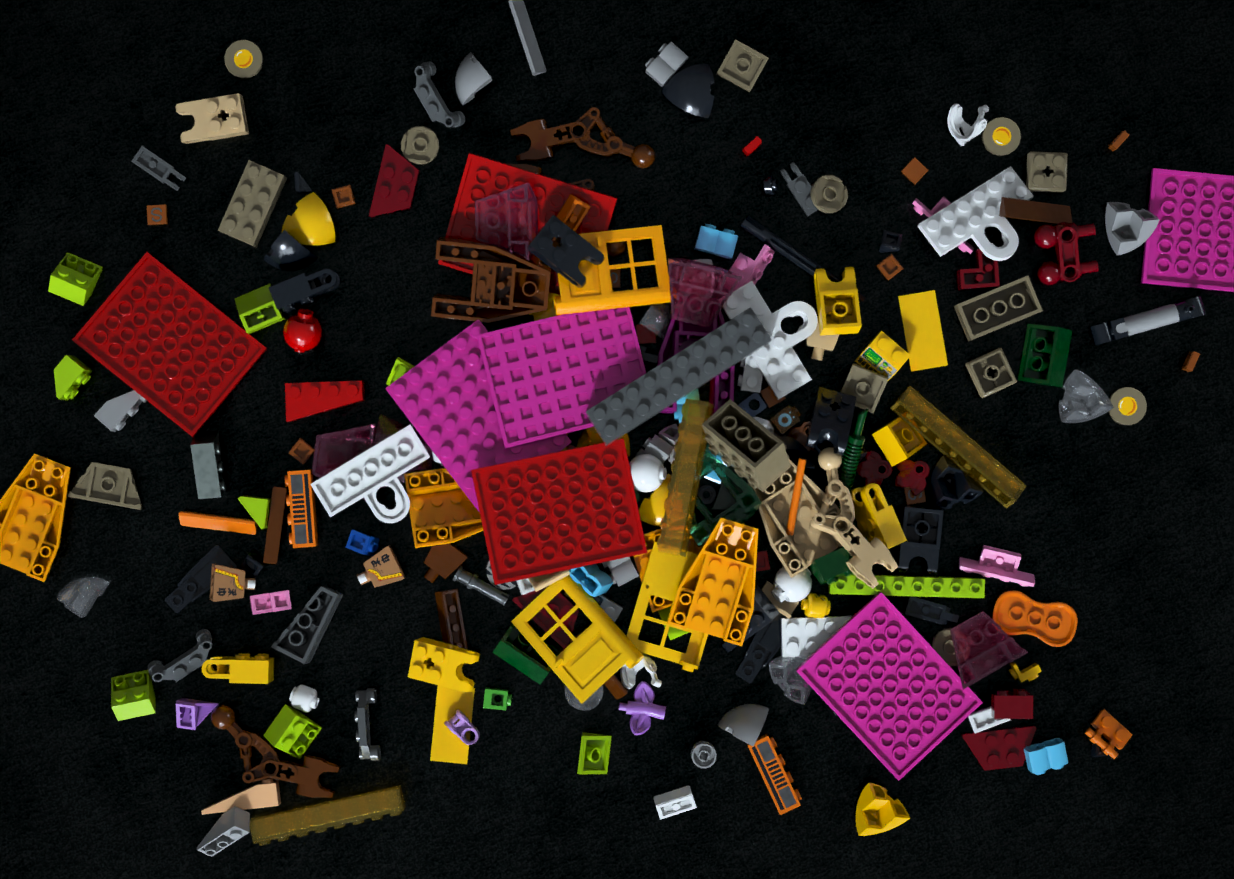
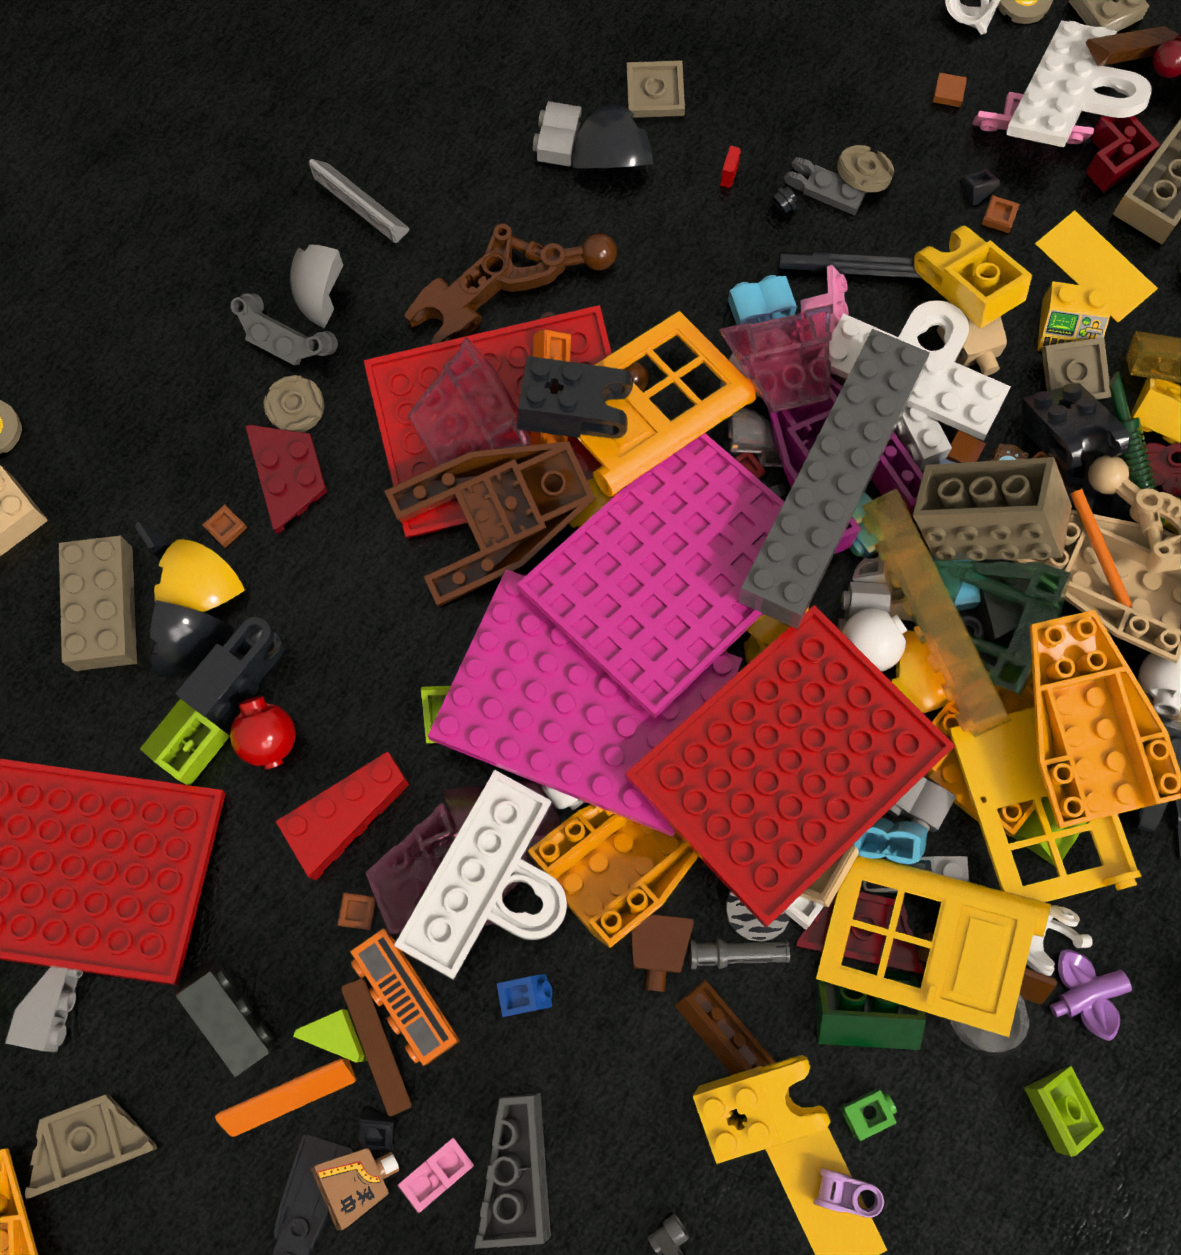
camera: 30 degrees left, 15 degrees down
medium nougat torso [357,545,406,587] -> none

